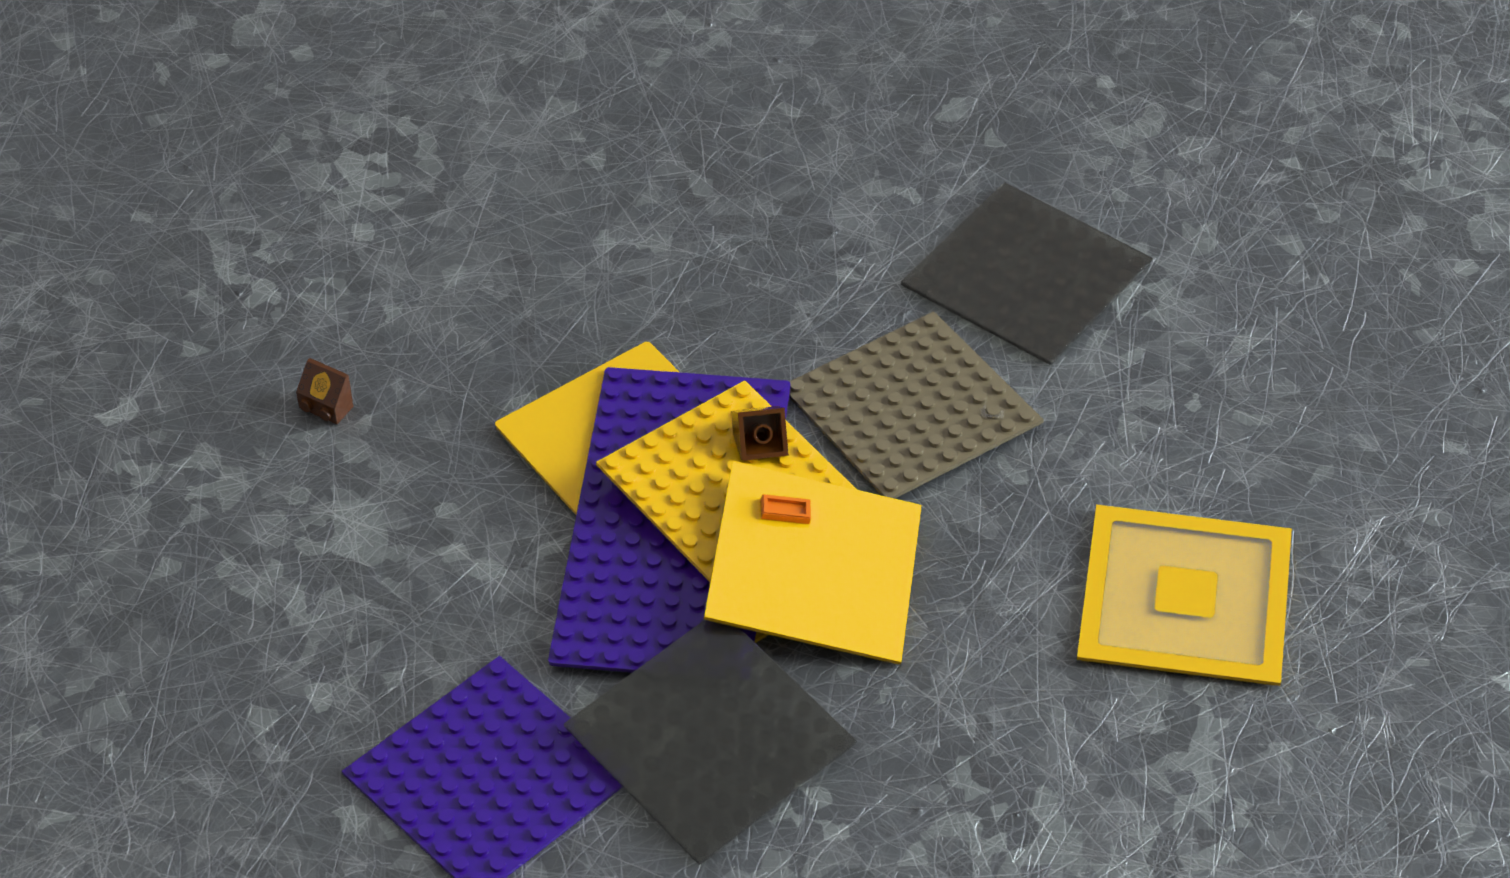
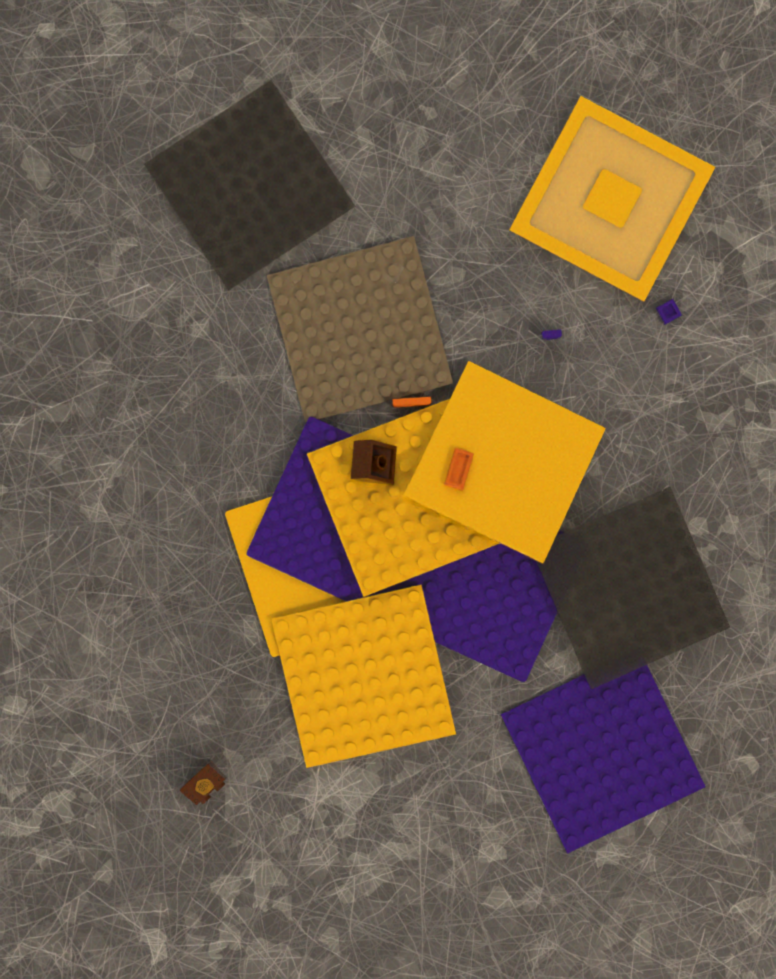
camera: 70 degrees left, 40 degrees up
none -> yellow baseplate [271,585,456,768]
none -> orange tile [392,397,431,408]
none -> dark purple tile [541,329,562,340]
none -> dark purple tile [655,299,682,325]

